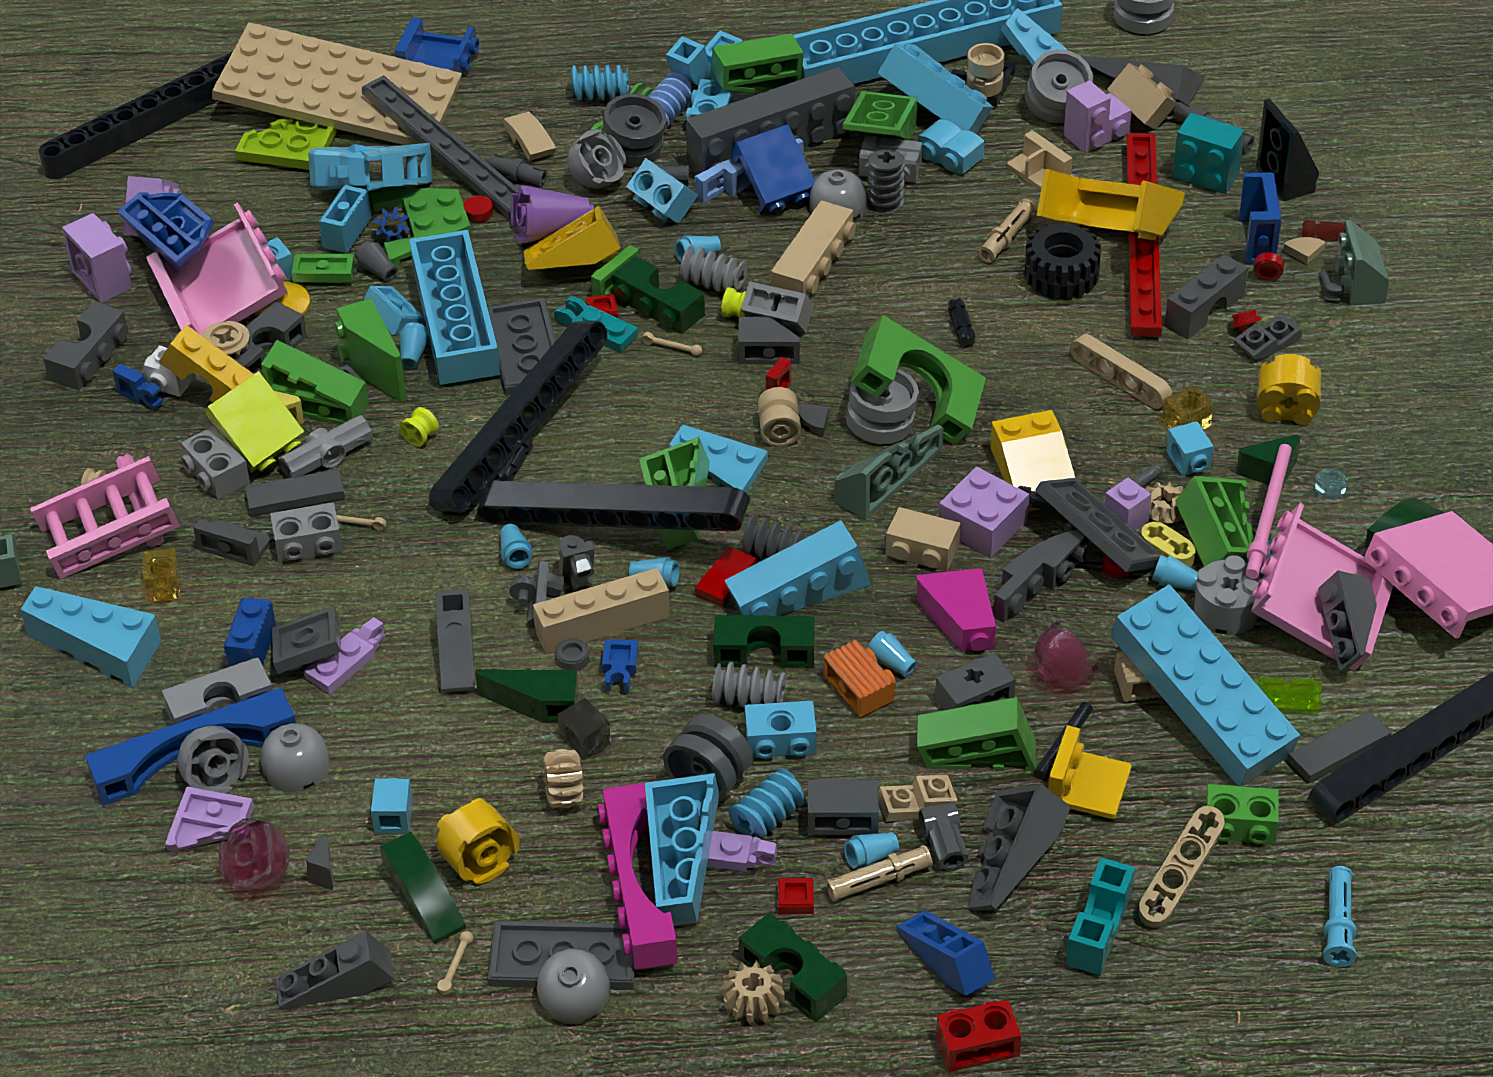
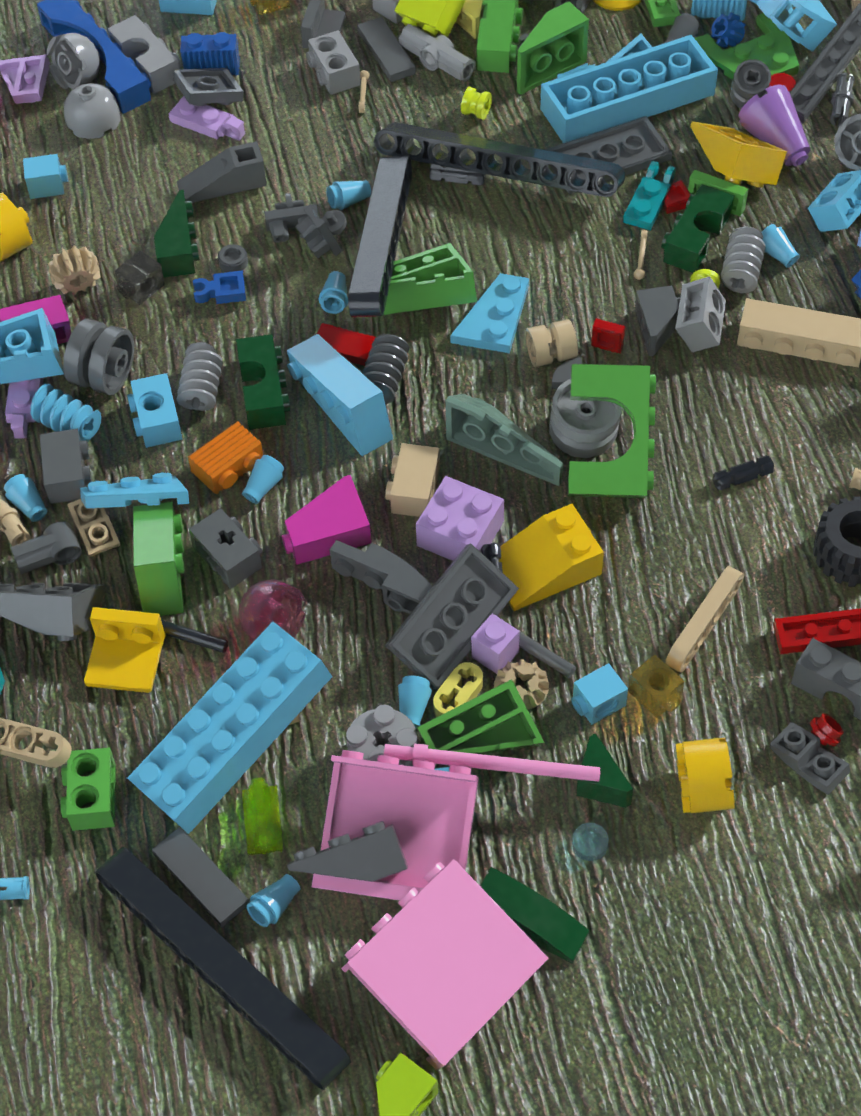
camera: 80 degrees right, 10 degrees up
tan brick [533,568,670,654] -> none
none -> medium azure wing [80,473,189,508]
none -> medium azure cone [246,874,300,927]
none -> dark grey wheel [730,59,771,108]

